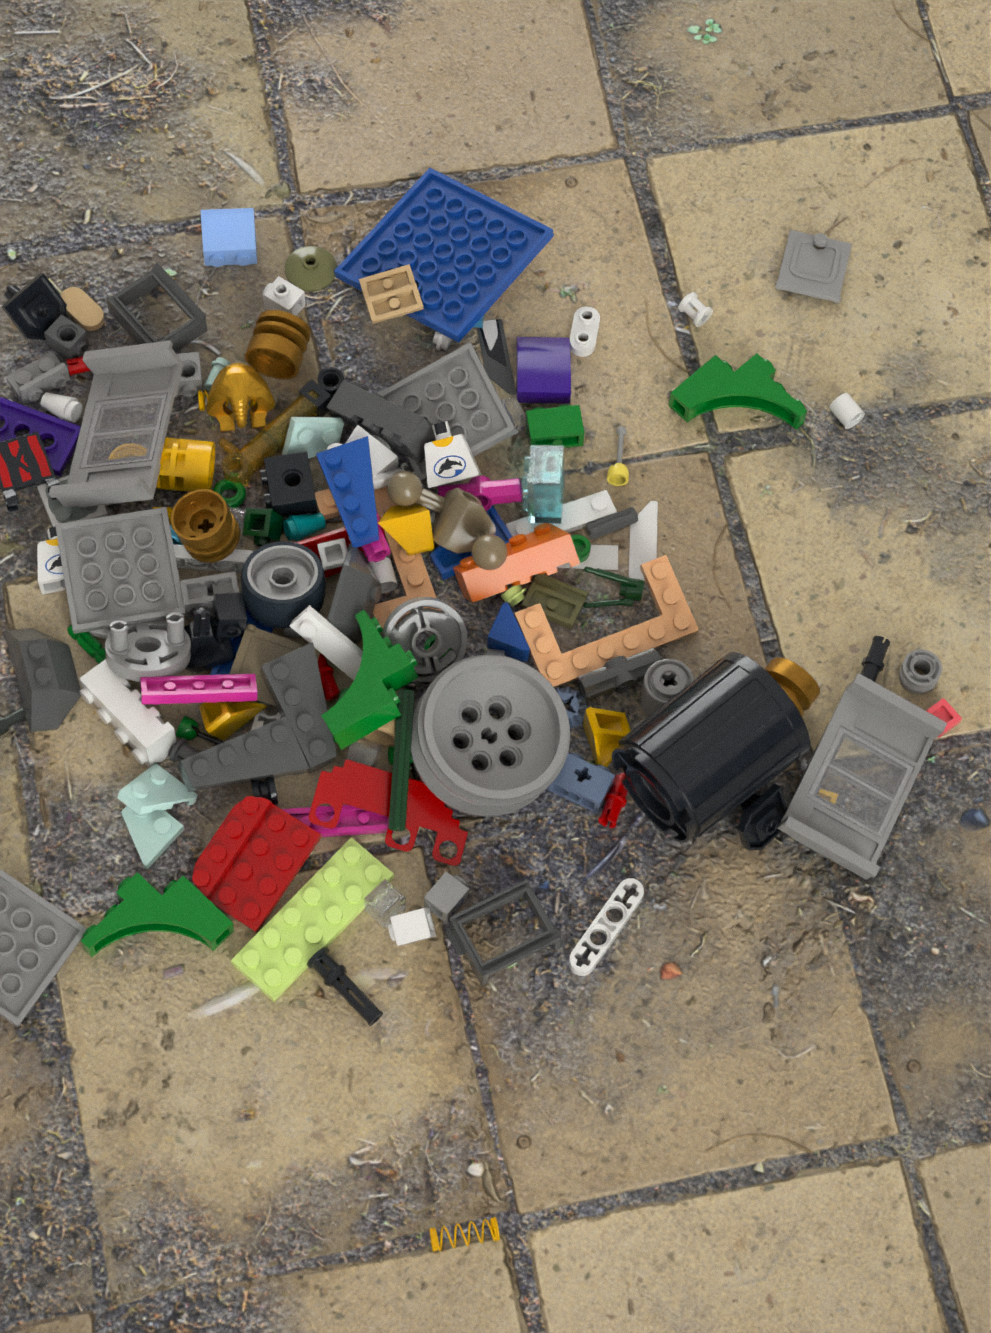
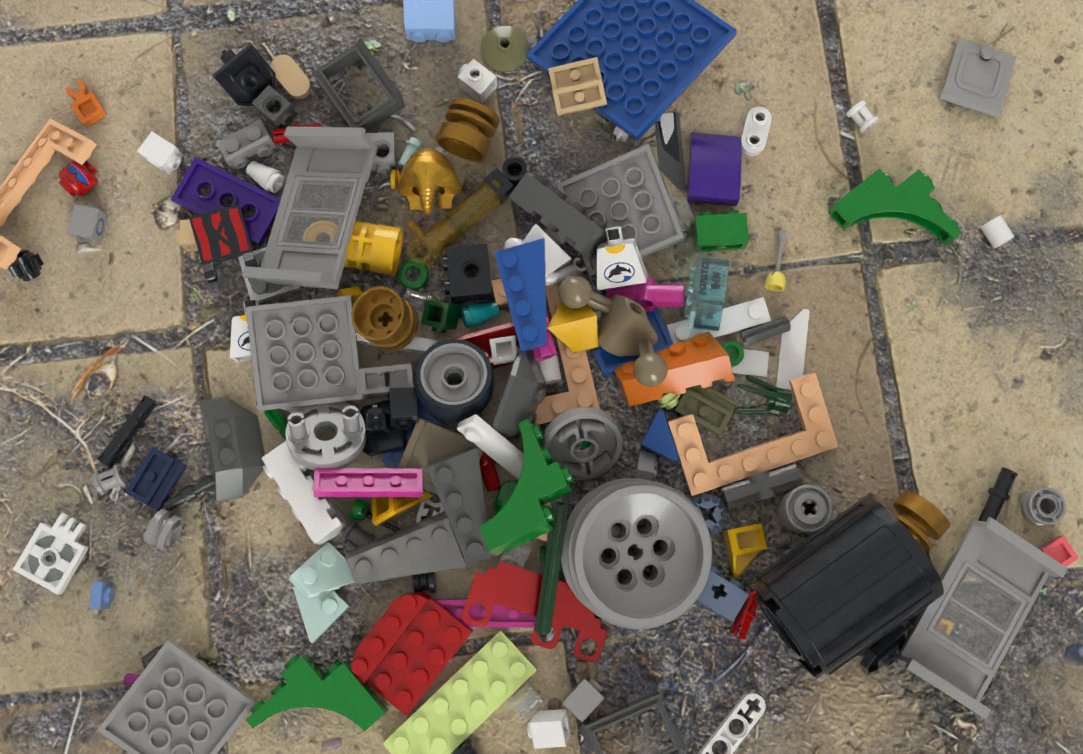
camera: 10 degrees right, 15 degrees up
light aqua wing [282,417,344,459] -> none

